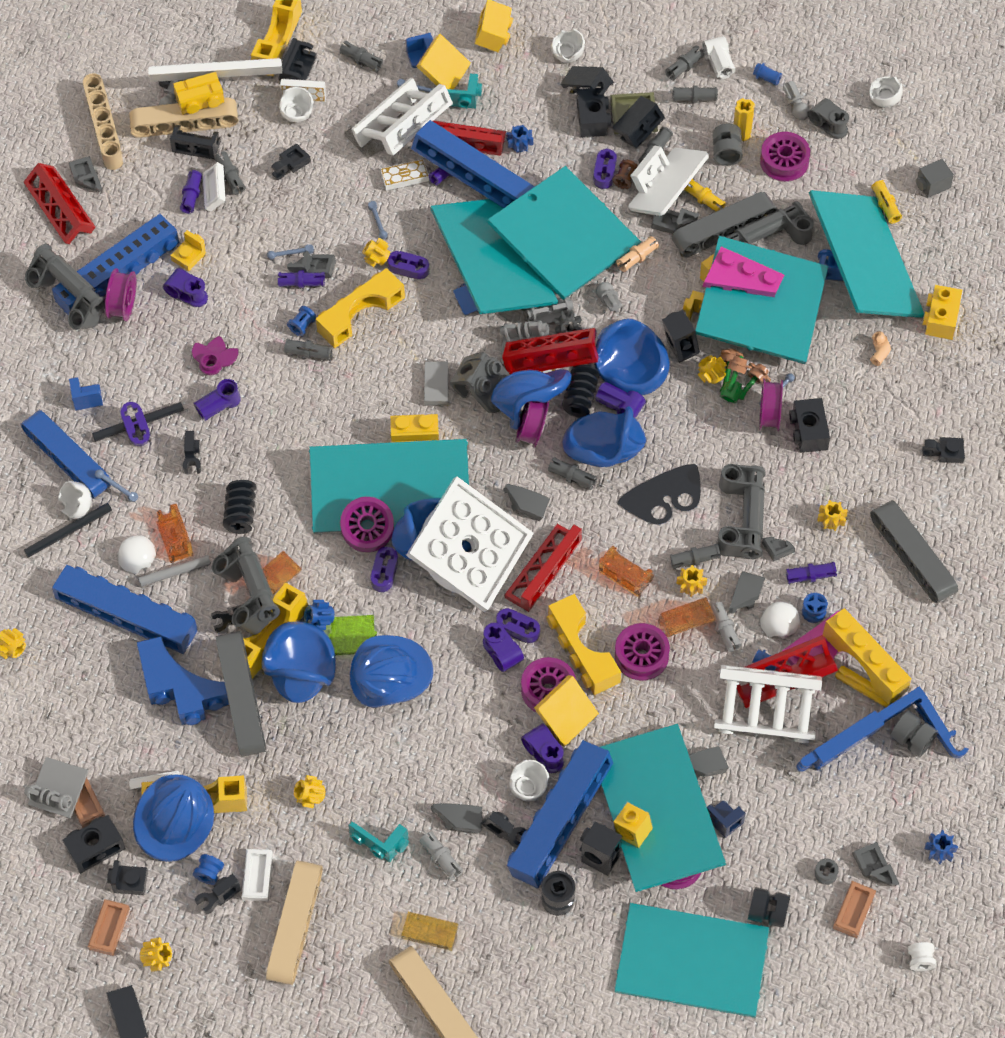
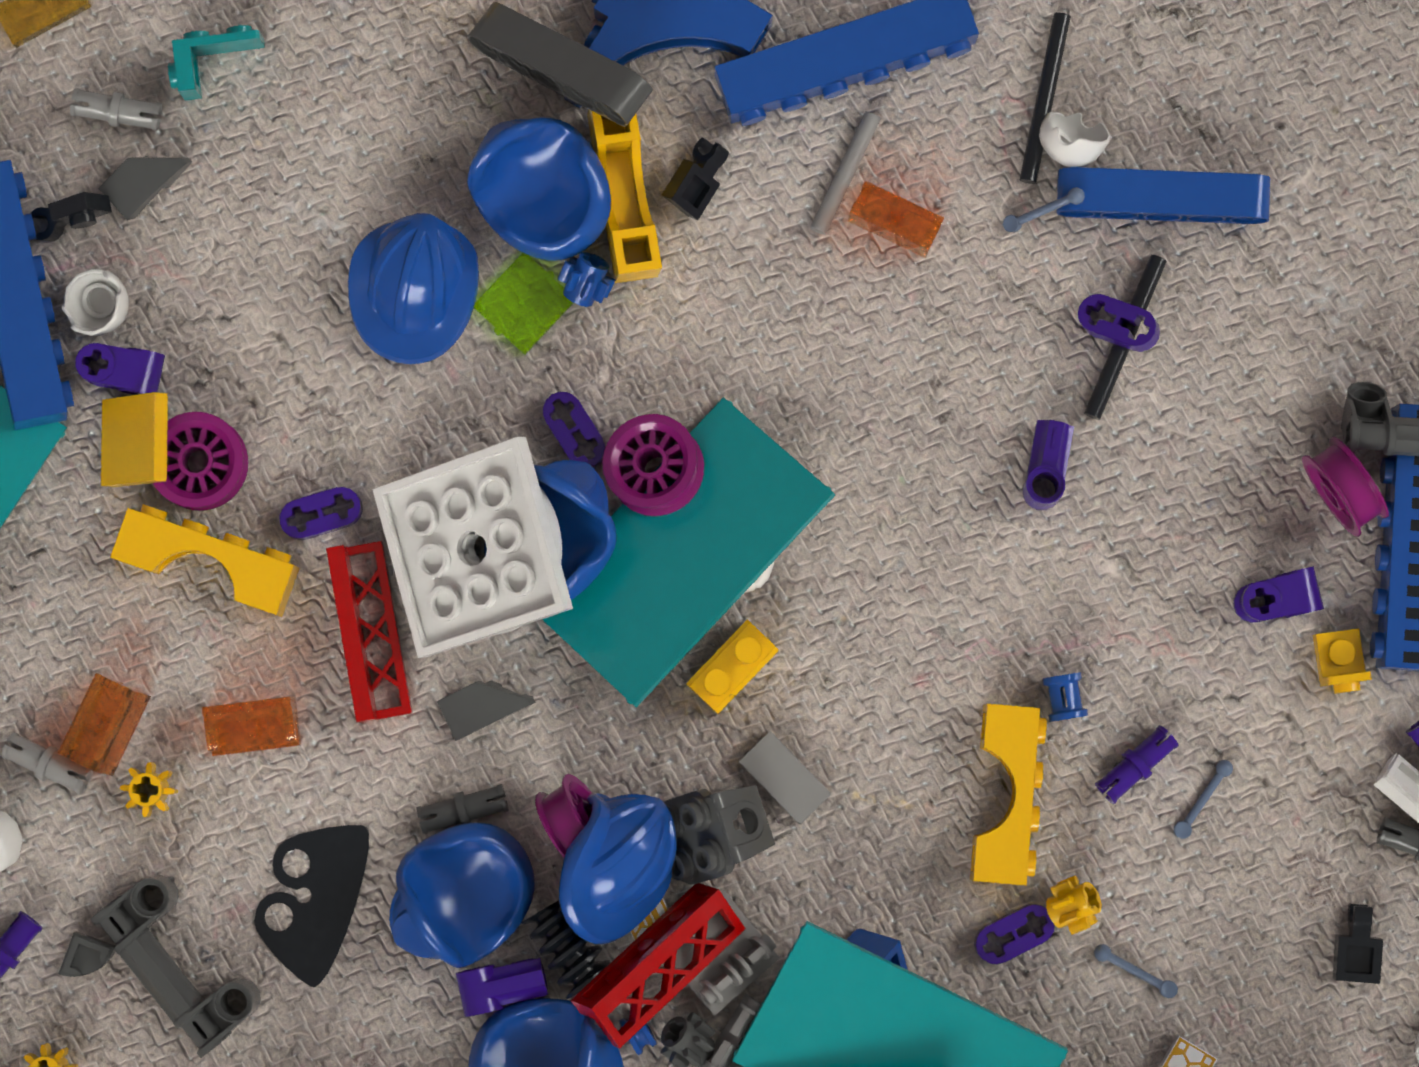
camera: 135 degrees right, 25 degrees up
blue panel [69,377,103,411] -> none
white hair [117,535,156,574] -> none
black plate [183,430,202,474] -> none
magenta plate [192,336,239,375] -> none
dark grey piece [211,537,280,635] -> none
black piece [223,480,257,534] -> none
clear orange hinge [246,551,302,595] -> none
dark grey pin [284,338,333,361] -> none
dark grey slope [287,251,336,278] -> none
yellow gear [294,775,326,808] -> none
dark purple piece [483,623,524,672] -> none
magenta wheel [615,623,670,681] -> none
dark grey pin [670,543,721,570] -> none
dark grey slope [728,571,765,614] -> none

